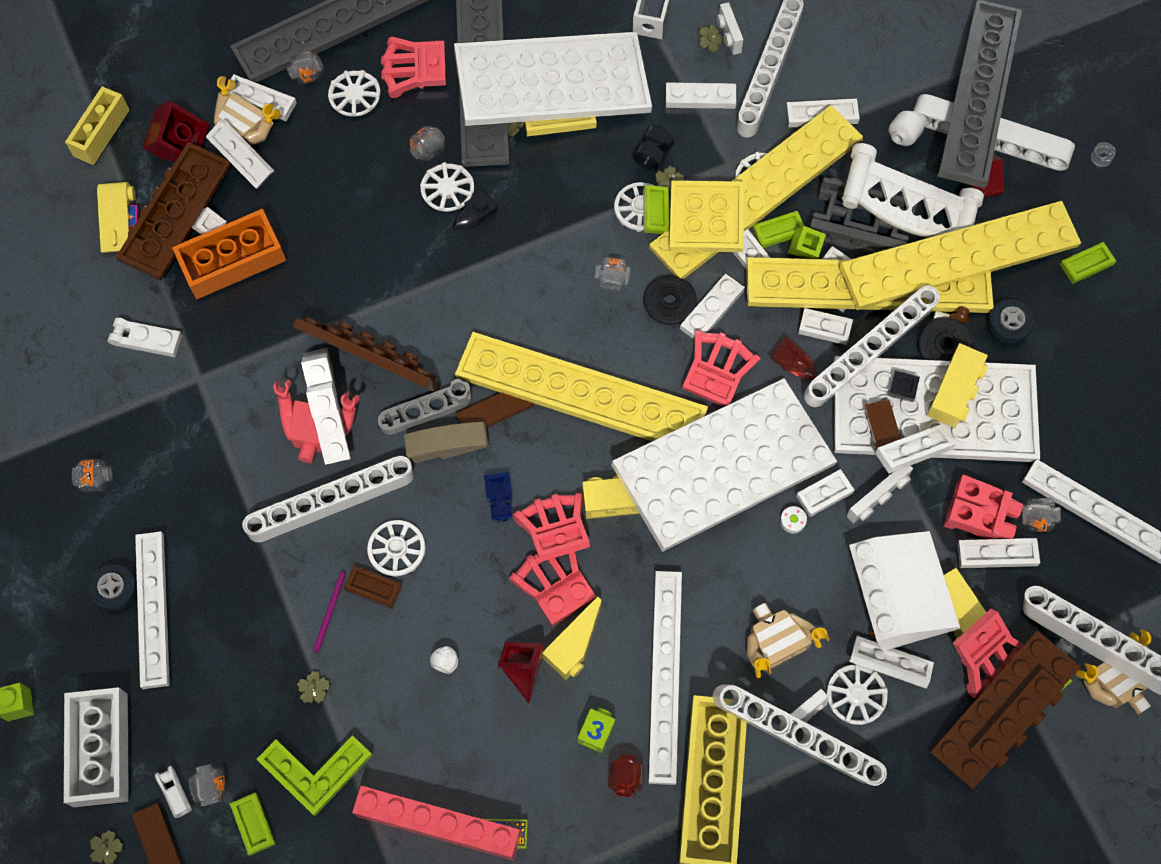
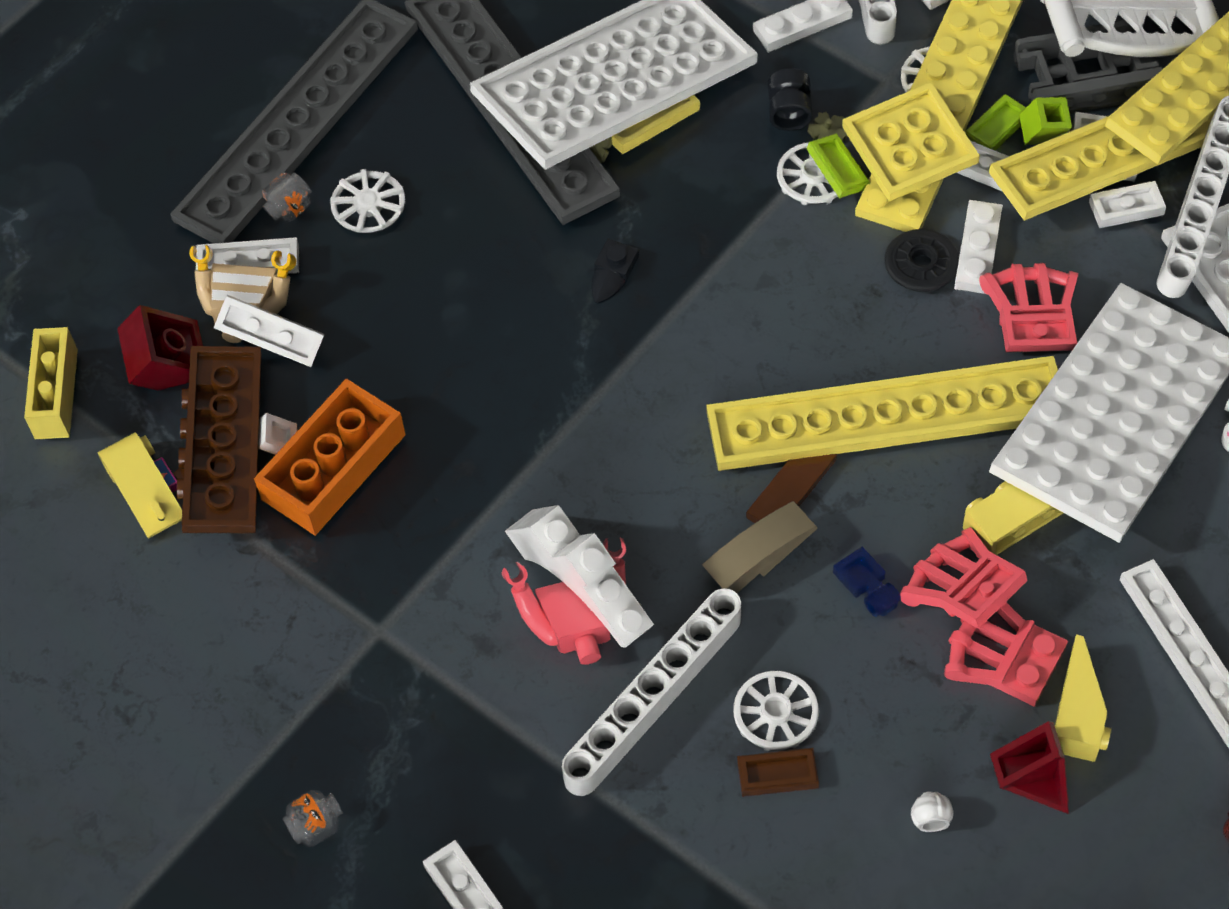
camera: 25 degrees left, 10 degrees down
white plate [107,318,182,357] -> none
reddish brown plate [293,317,441,392] -> none
magenta axle [313,571,346,653] -> none
light grey beam [378,379,472,435] -> none
coral plate [381,37,446,98] -> none
clear head [410,126,445,162] -> none
white wheel [421,162,474,212] -> none
lime brick [577,708,615,754] -> none
clear head [595,257,631,291] -> none
clear red plate [770,337,817,379] -> none

